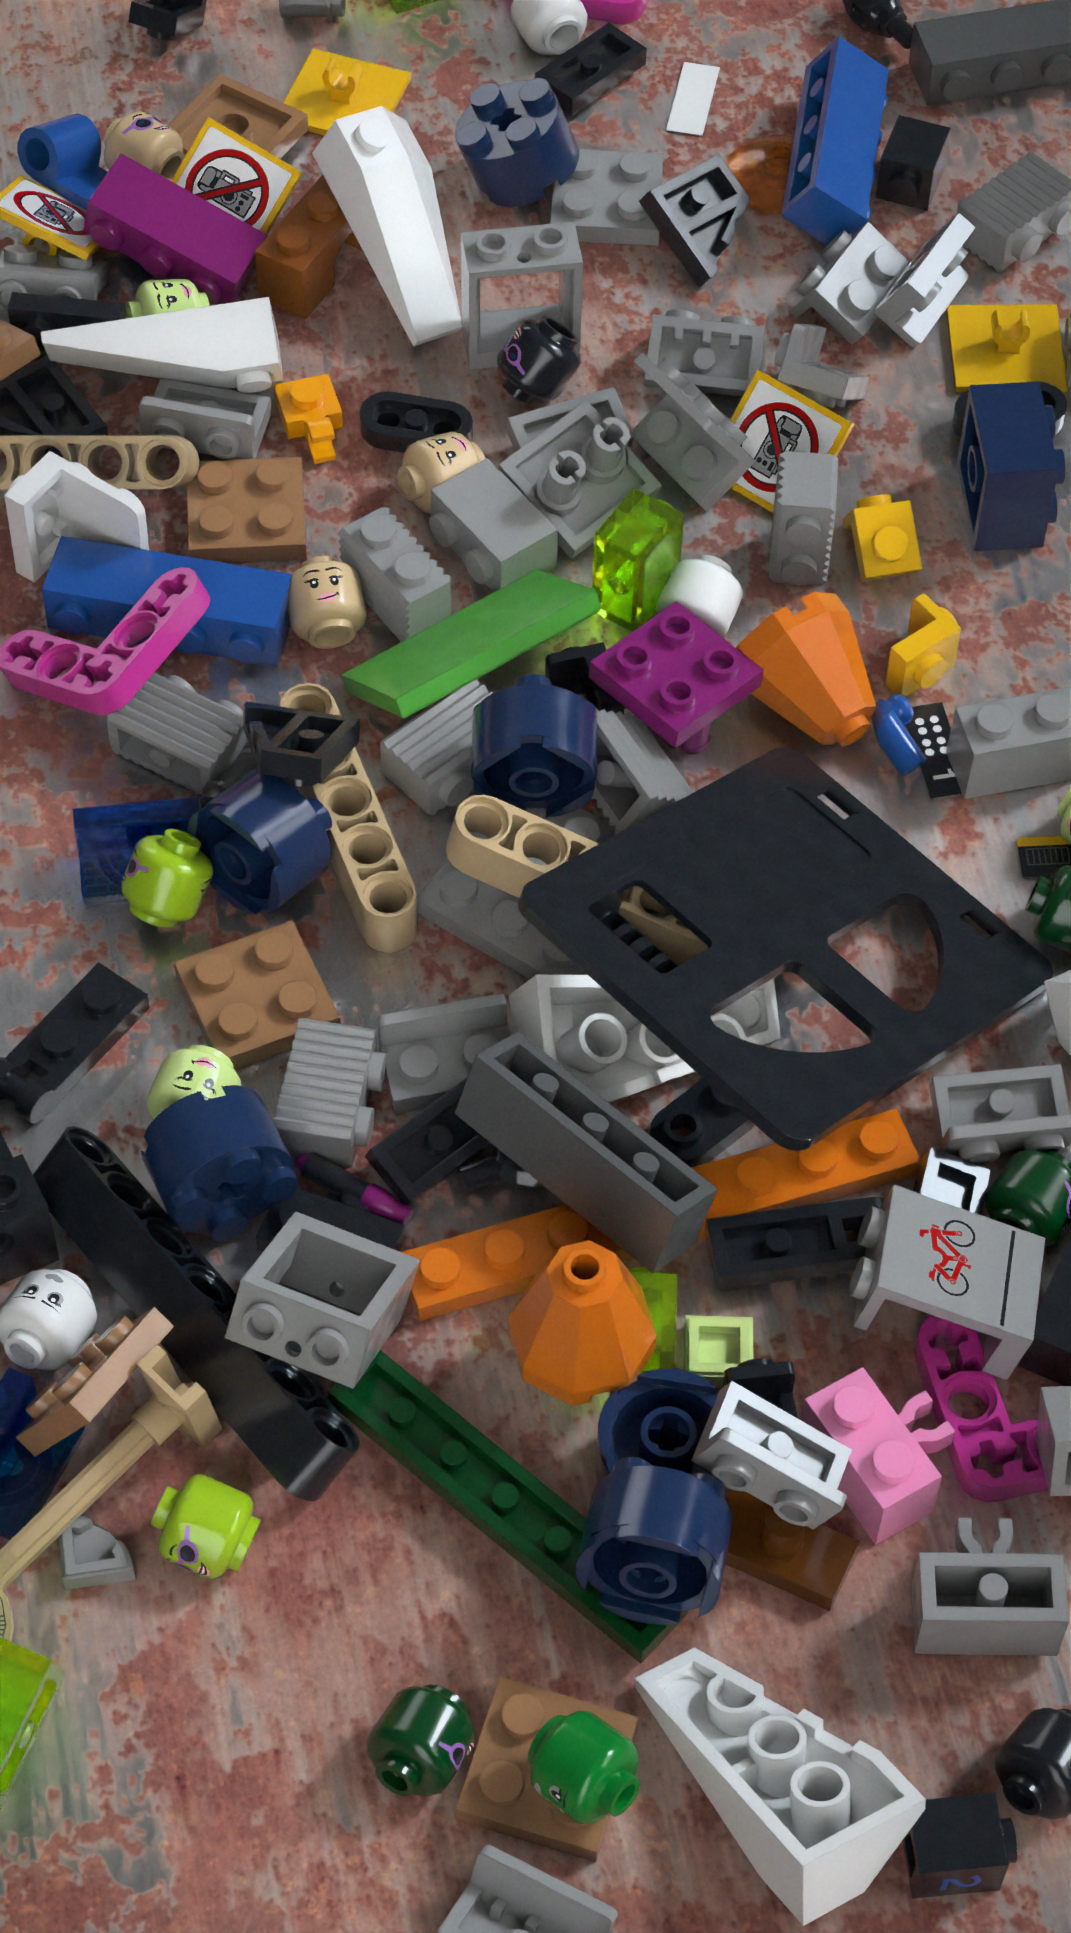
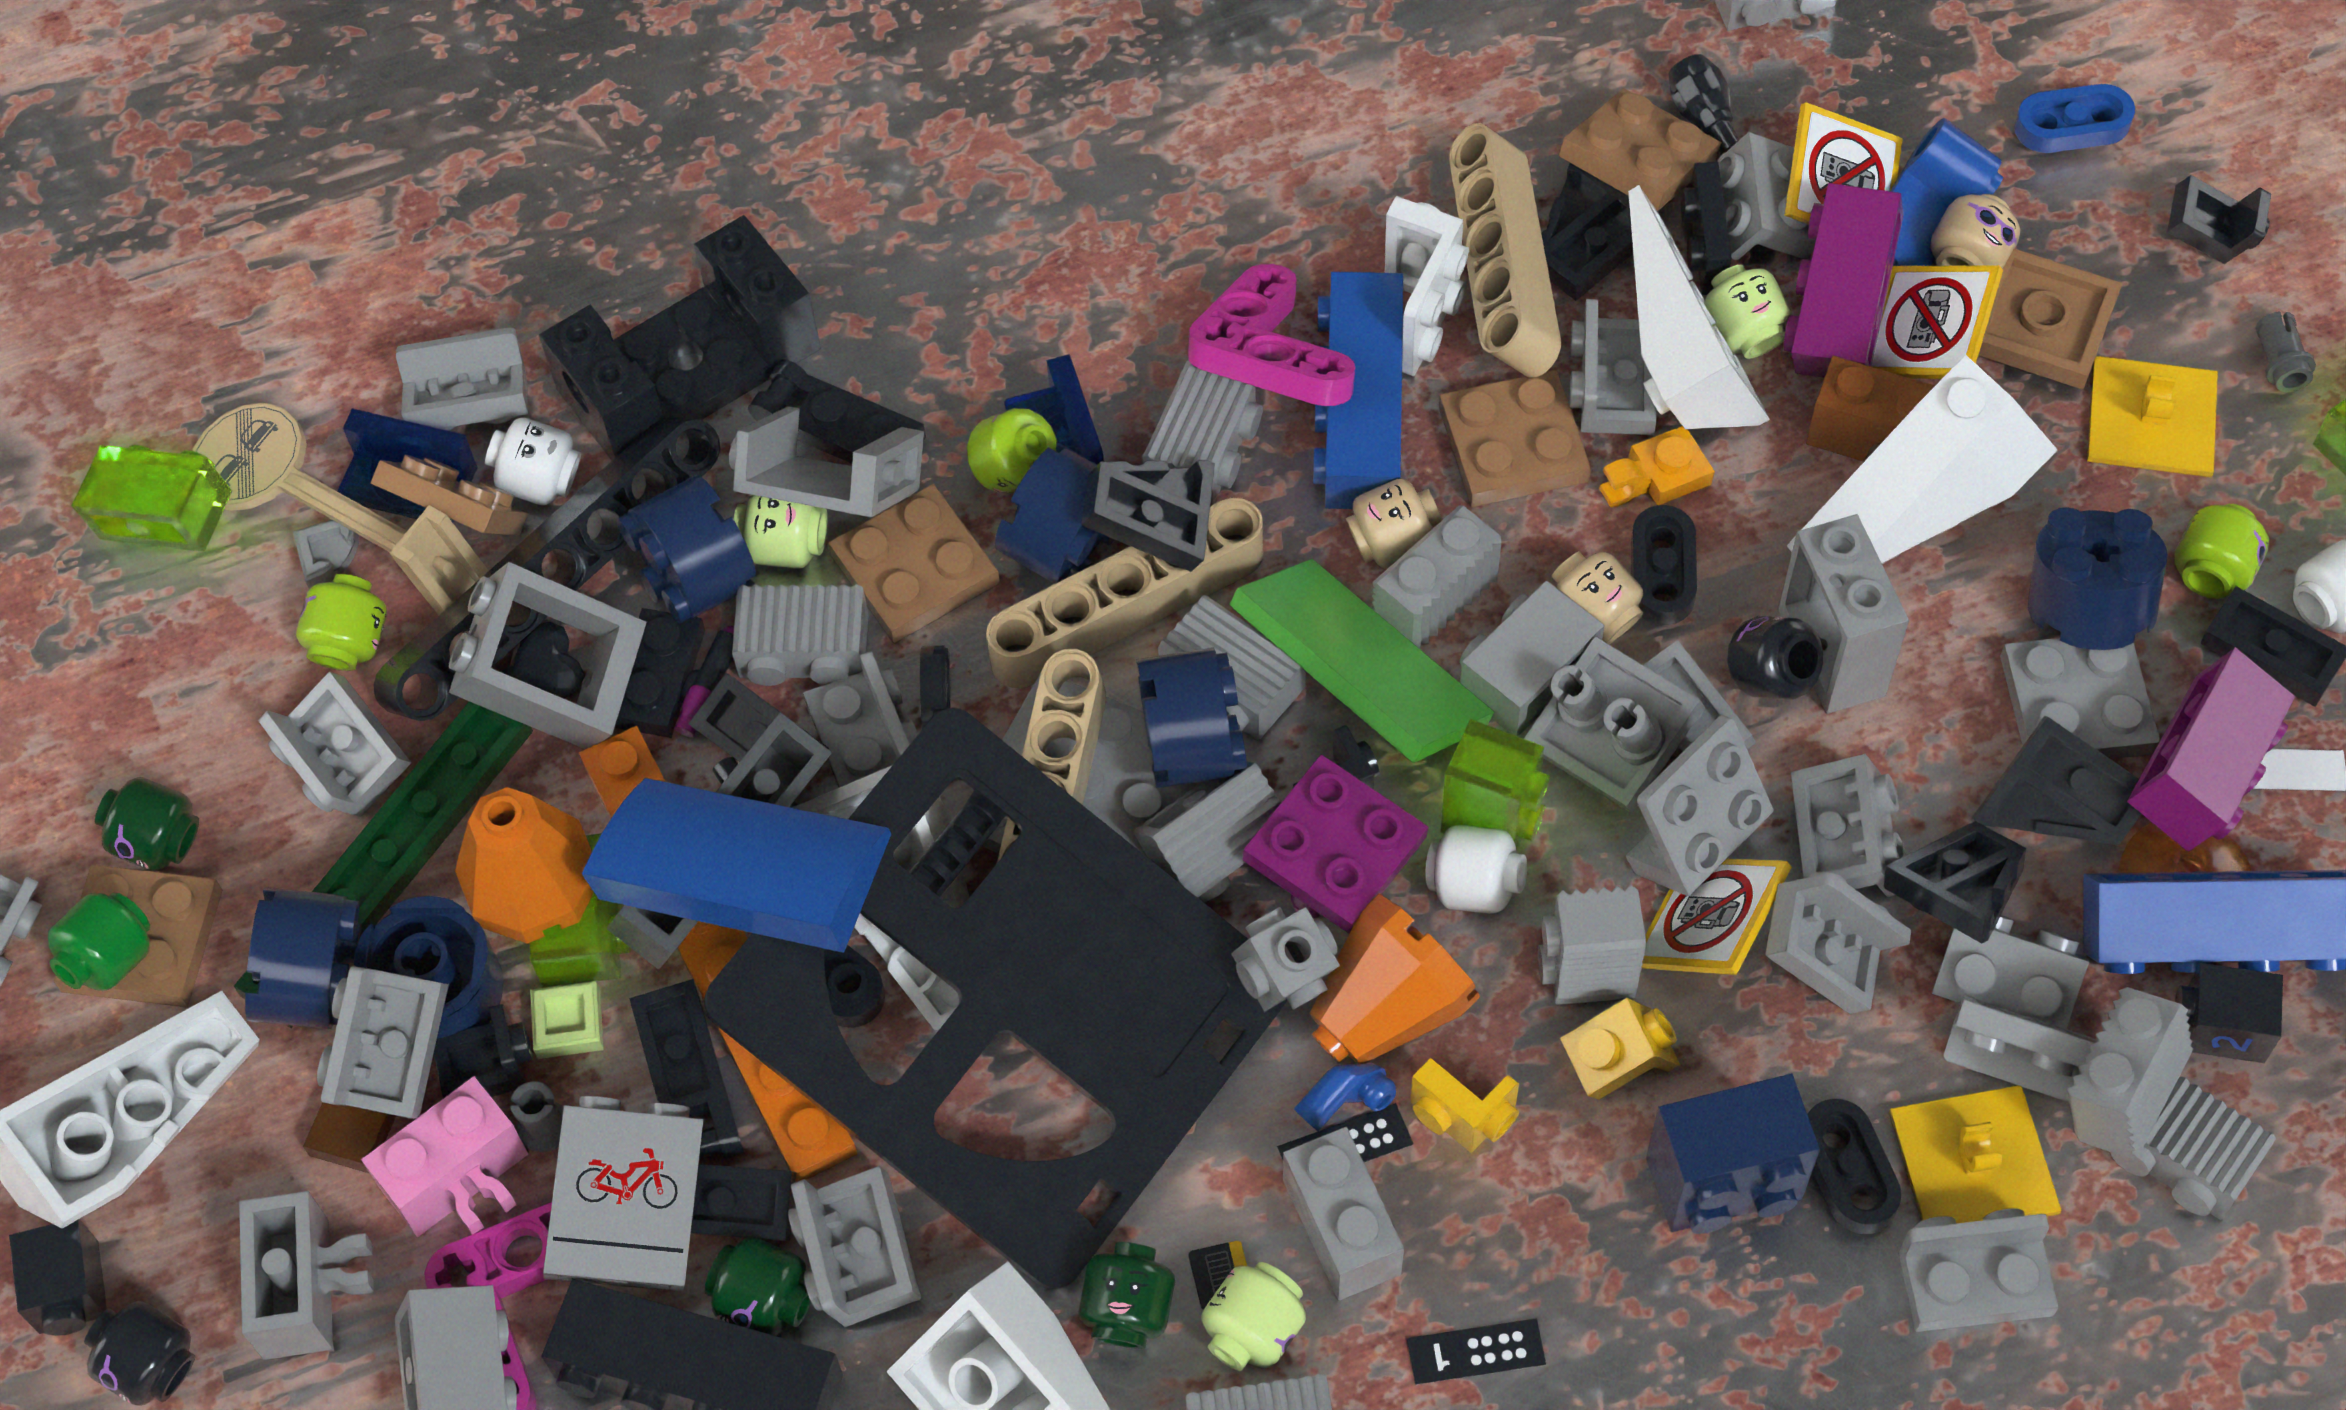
camera: 85 degrees right, 5 degrees up
none -> light grey bracket [258,671,412,817]
none -> dark grey pin [510,1081,564,1153]
none -> blue slope [582,778,891,953]
none -> light grey panel [729,406,924,517]
none -> black tile [920,645,950,729]
none -> light grey brick [1231,907,1340,1012]
none -> black wing [1884,821,2026,944]
none -> blue plate [2014,84,2135,153]
none -> light grey brick [2067,987,2193,1159]
none -> magenta brick [2127,647,2295,851]
none -> lime head [2174,504,2269,599]

